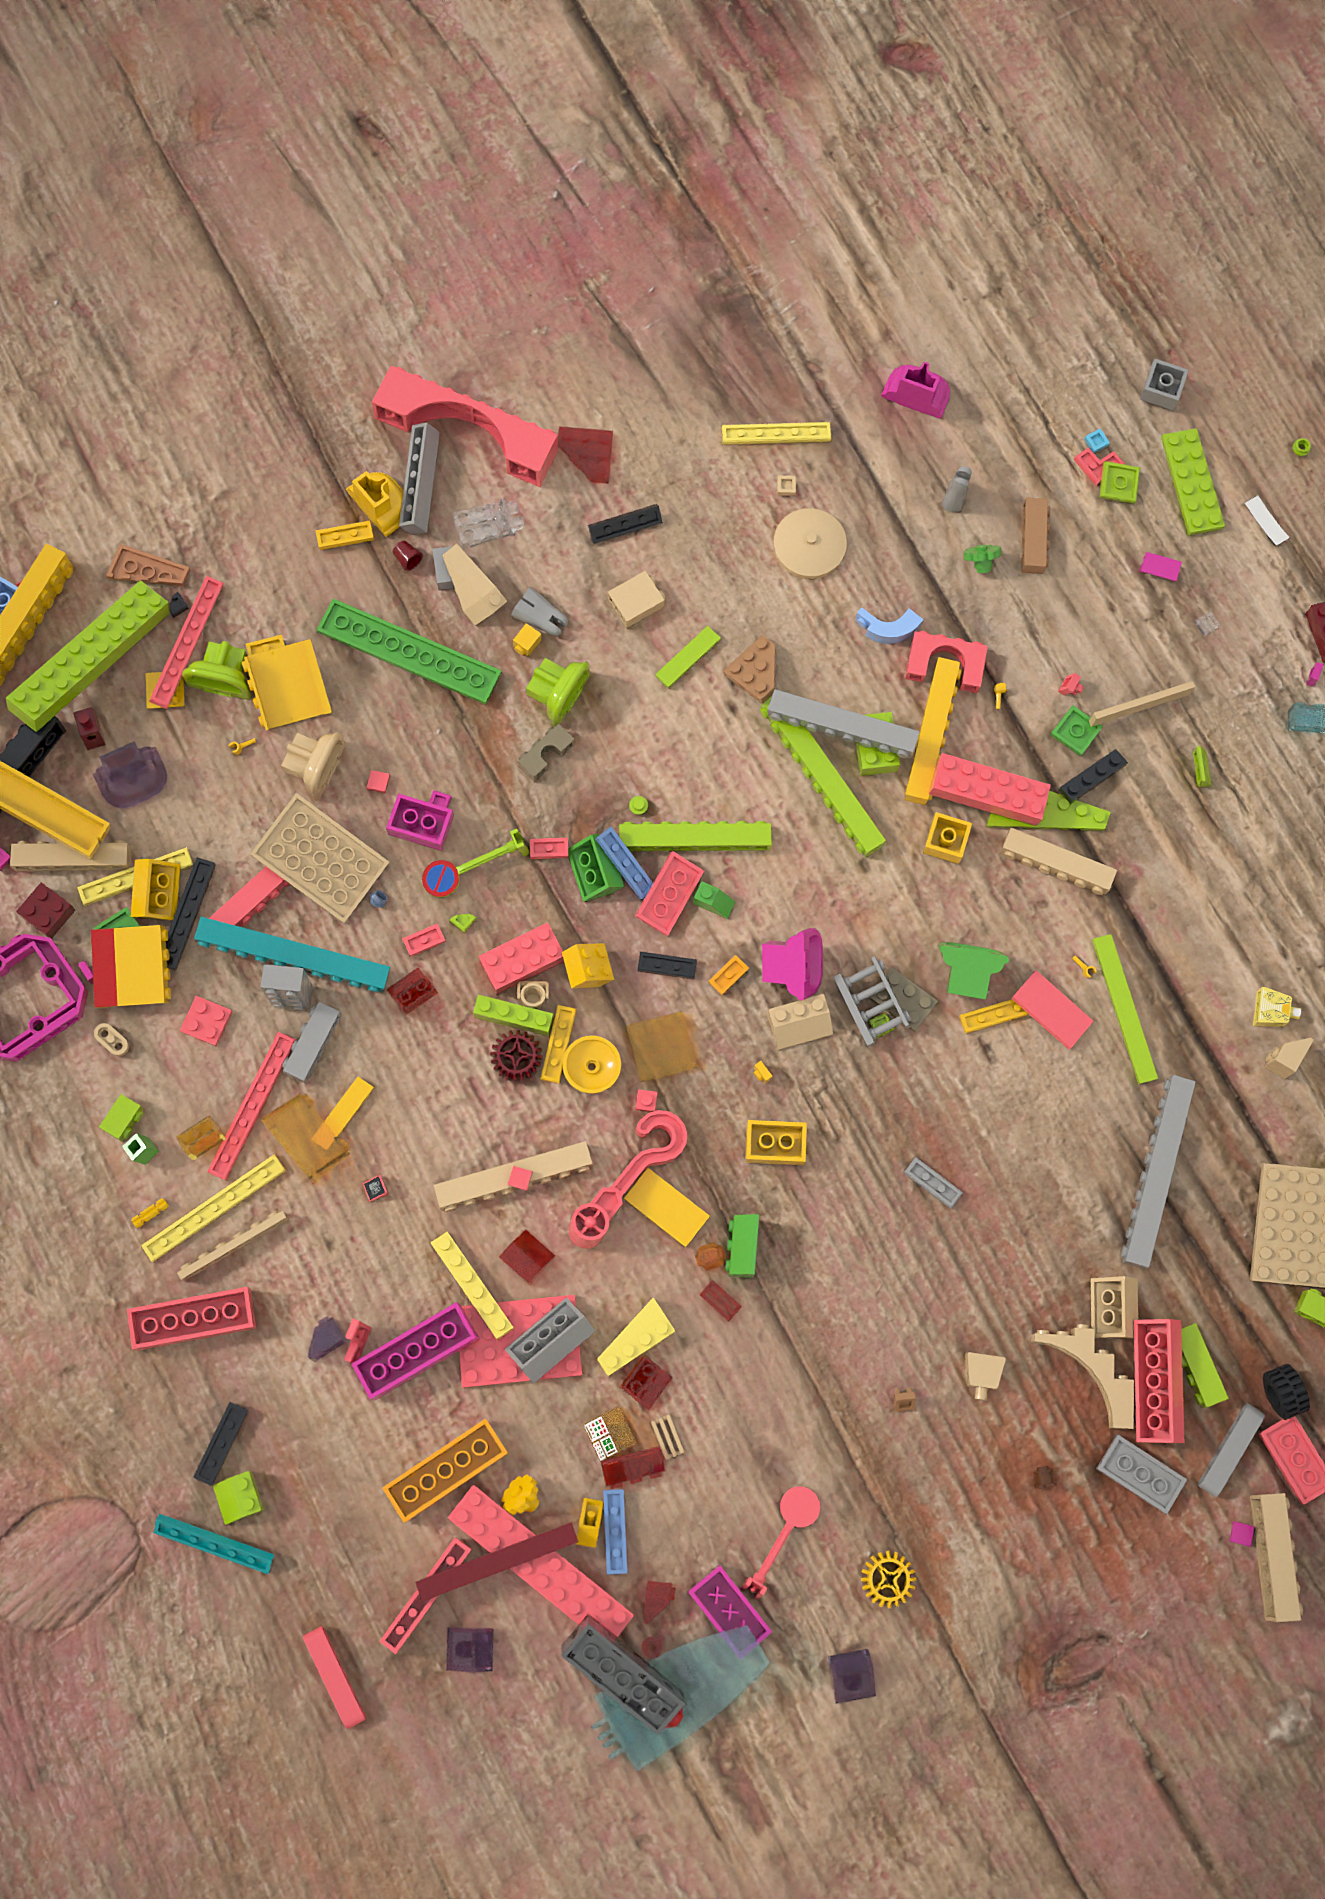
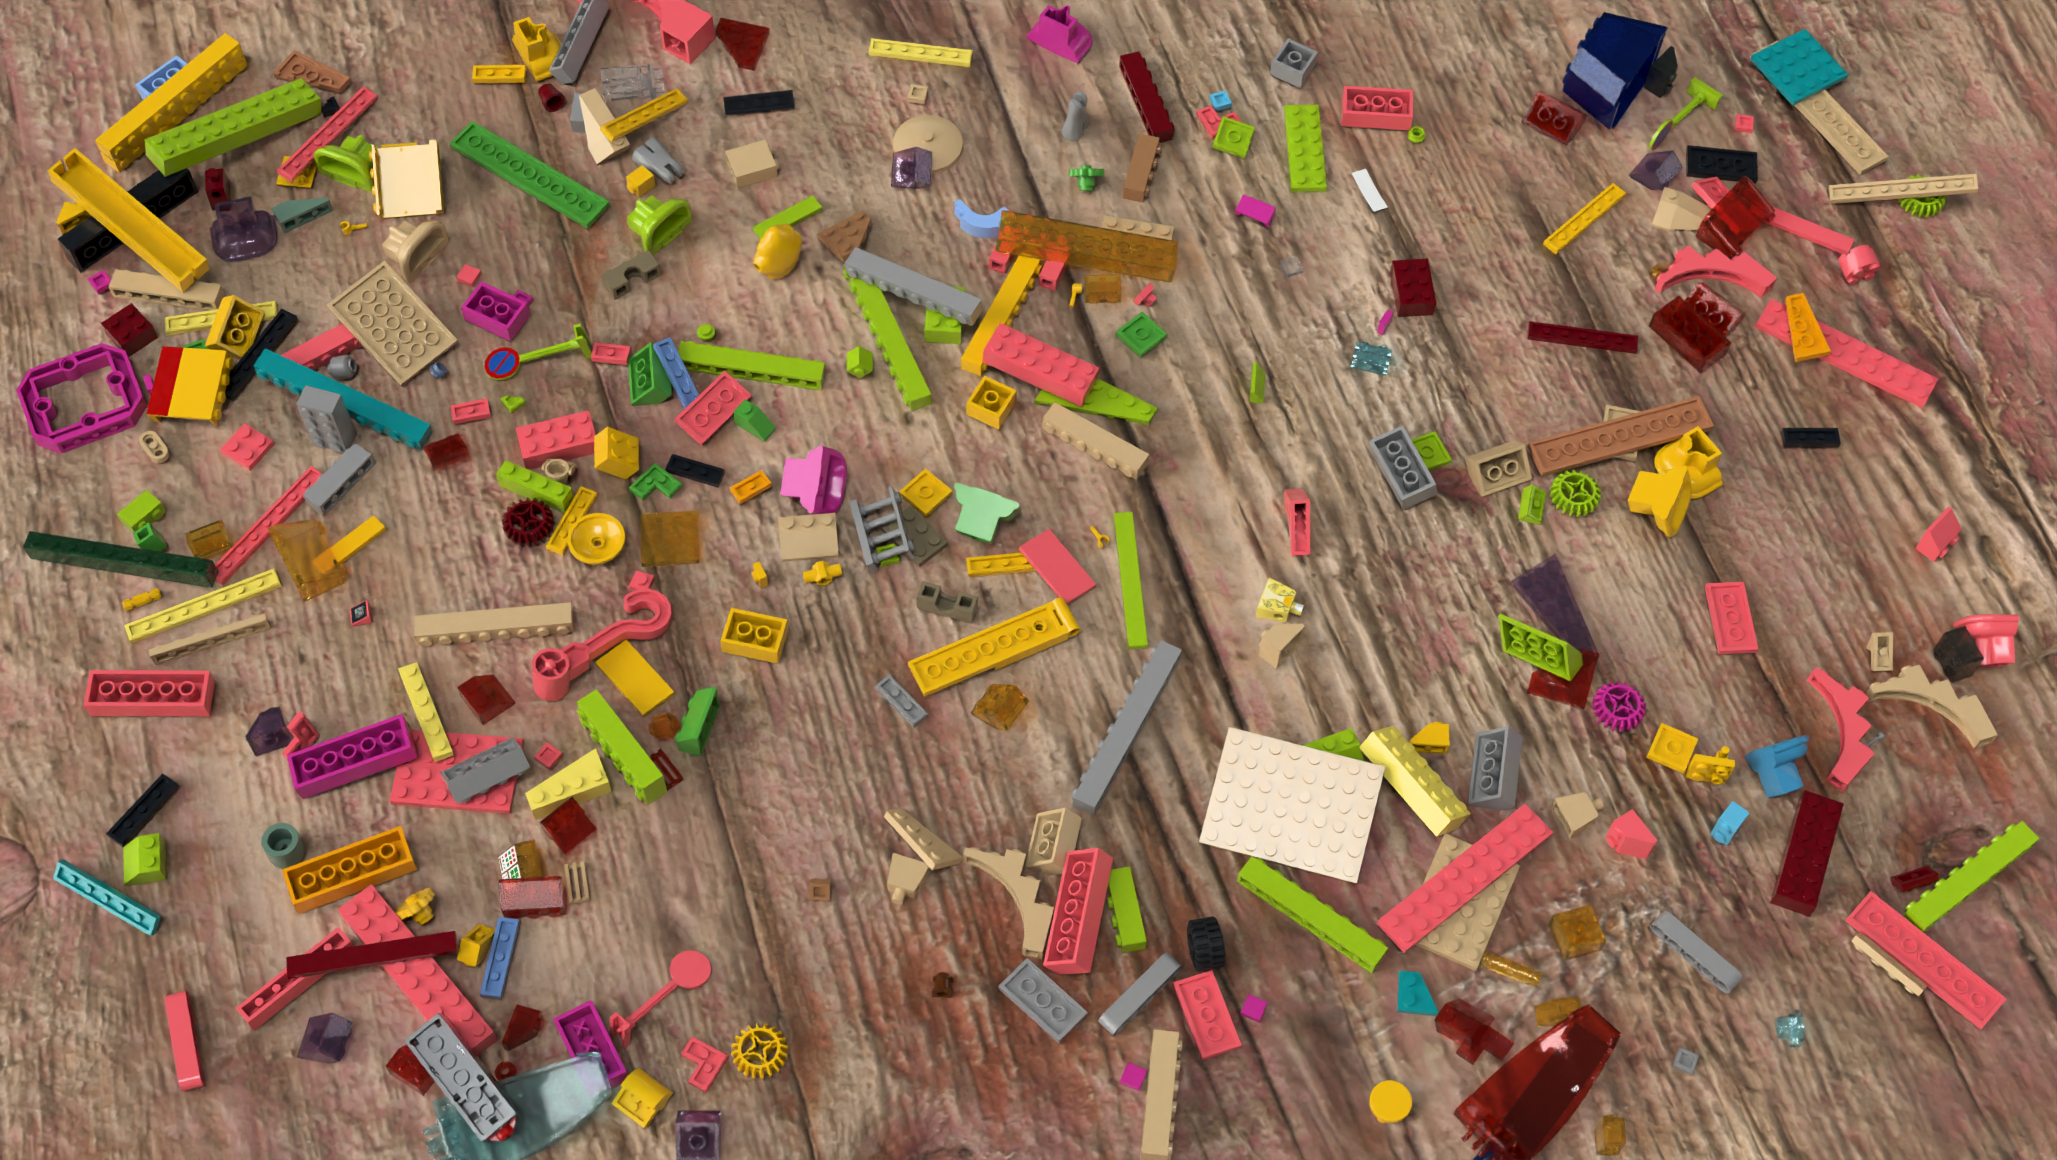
camera: 15 degrees right, 15 degrees down
coral tile [508,1166,532,1191] -> none
black plate [1059,749,1128,804] -> none
tan tile [1089,681,1195,727] -> none
none -> clear green brick [23,531,219,588]
none -> sand green piece [261,823,305,869]
none -> sand green slope [271,198,333,233]
none -> light grey head [327,355,357,380]
none -> clear red slope [385,1041,439,1096]
none -> coral plate [534,742,563,770]
none -> lime brick [576,689,667,805]
none -> yellow tile [600,88,688,142]
none -> yellow brick [611,1068,673,1128]
none -> bright green tile [629,463,683,501]
none -> coral tile [681,1036,729,1093]
none -> yellow piece [753,224,802,280]
none -> yellow axle [802,561,842,586]
none -> lime brick [847,346,873,378]
none -> tan wing [884,808,963,870]
none -> clear purple slope [891,147,932,189]
none -> yellow plate [899,468,953,517]
none -> yellow hinge [908,597,1081,697]
none -> dark tan arch [917,581,978,624]
none -> clear yellow slope [970,684,1029,730]
none -> clear yellow brick [995,210,1178,283]
none -> clear yellow brick [1084,274,1122,304]
none -> tan plate [1101,215,1174,245]
none -> dark red brick [1119,51,1175,143]
none -> coral arch [1284,488,1310,556]
none -> coral brick [1341,86,1413,130]

